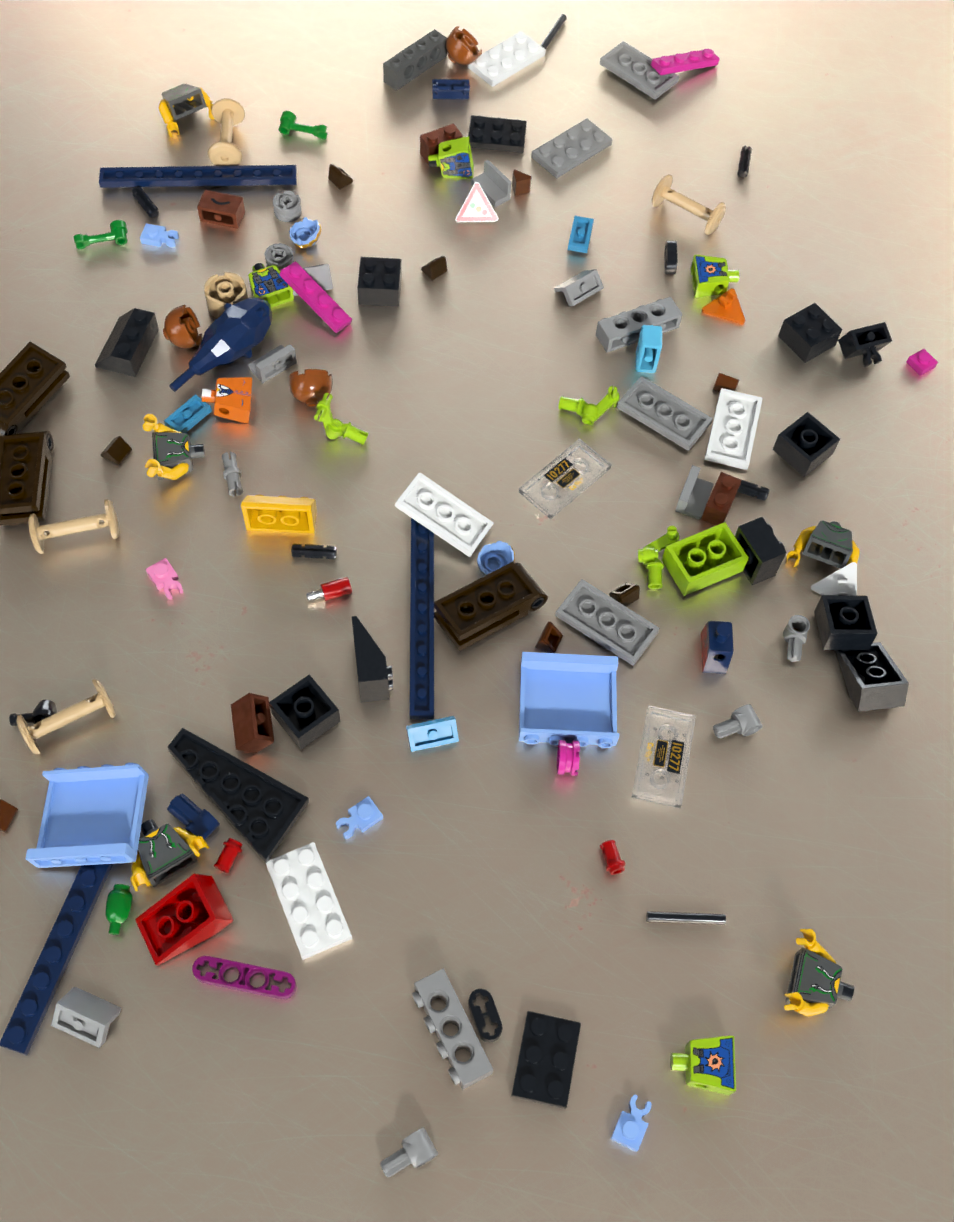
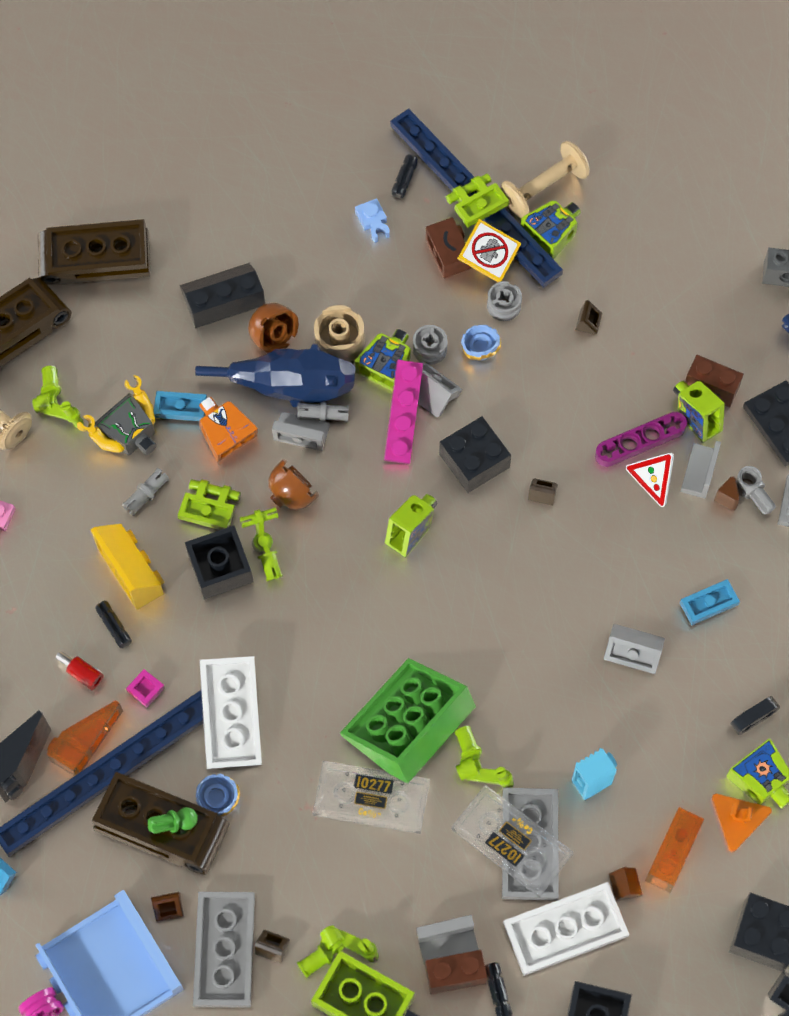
camera: 60 degrees right, 5 degrees up
green brick [73,220,128,249] -> none
dark brown slope [100,436,132,465] -> none
dark grey torso [159,84,215,137] -> none
green brick [279,111,328,140] -> none
light grey brick [596,297,682,353] -> none
none -> lime pin [32,366,84,428]
none -> clear orange slope [47,700,123,776]
none -> dark pink plate [126,669,165,708]
none -> bright green axle [148,807,198,834]
none -> lime plate [178,479,241,530]
none -> black brick [185,525,254,599]
none -> light grey pin [297,402,349,422]
none -> bright green slope [340,658,476,784]
none -> lime torso [385,494,437,558]
none -> lime plate [445,173,509,228]
none -> clear tile [451,785,574,898]
none -> piece [457,219,522,282]
none -> torso [521,201,581,259]
none -> magenta beam [595,412,687,467]
none -> clear orange slope [645,807,704,893]
none -> light grey axle [736,466,776,515]

